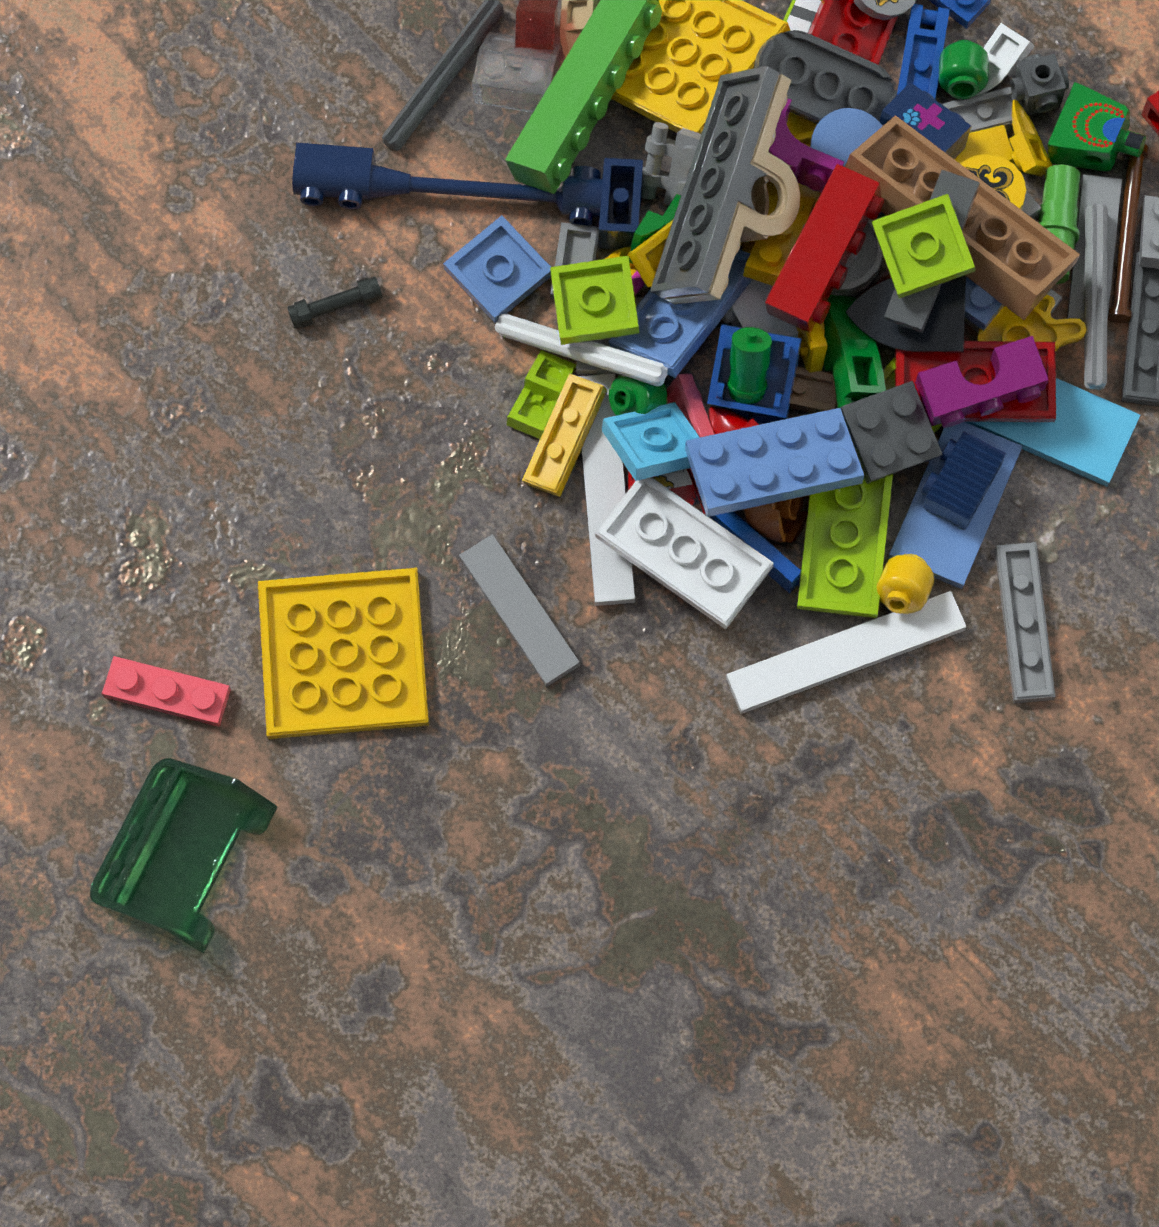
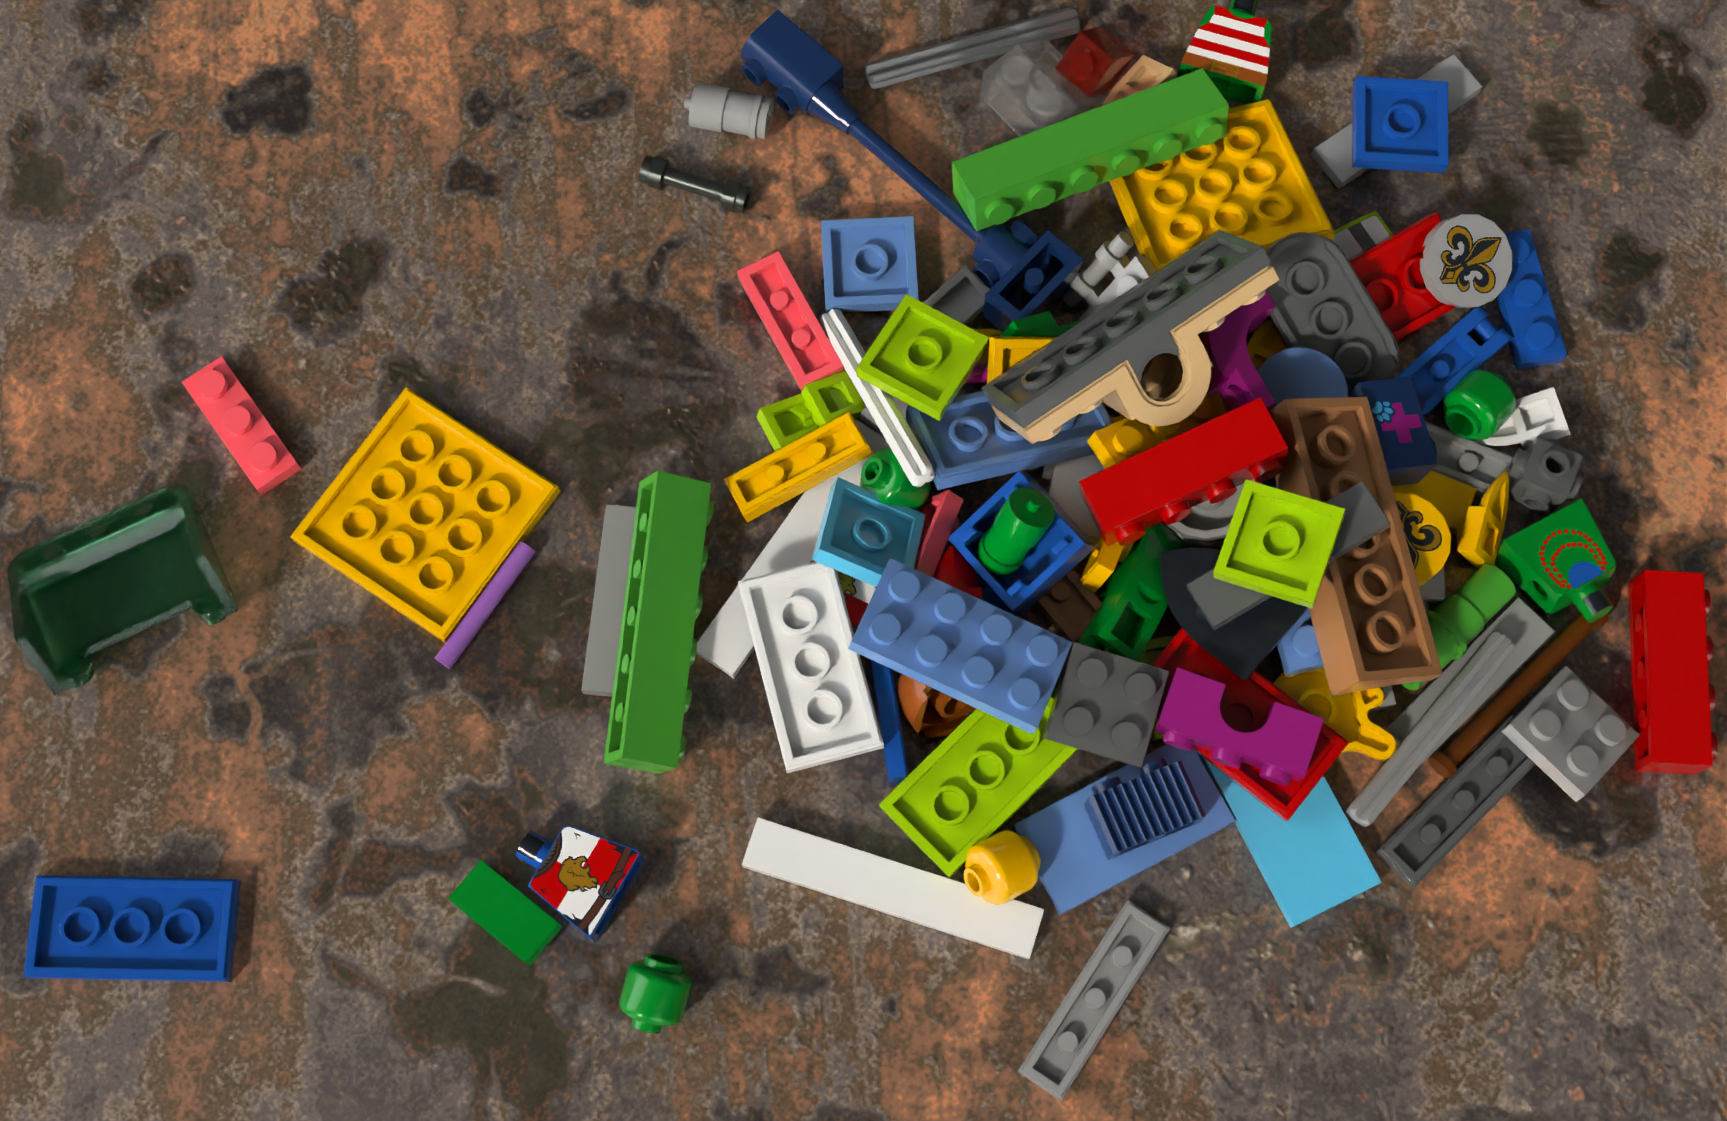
camera: 35 degrees right, 0 degrees up
none -> blue tile [23,875,241,982]
none -> medium lavender bar [435,541,536,669]
none -> green slope [448,859,563,966]
none -> torso [516,825,645,943]
none -> bright green brick [603,470,714,774]
none -> green head [619,953,692,1034]
none -> light grey piece [684,82,774,140]
none -> coral plate [737,251,844,392]

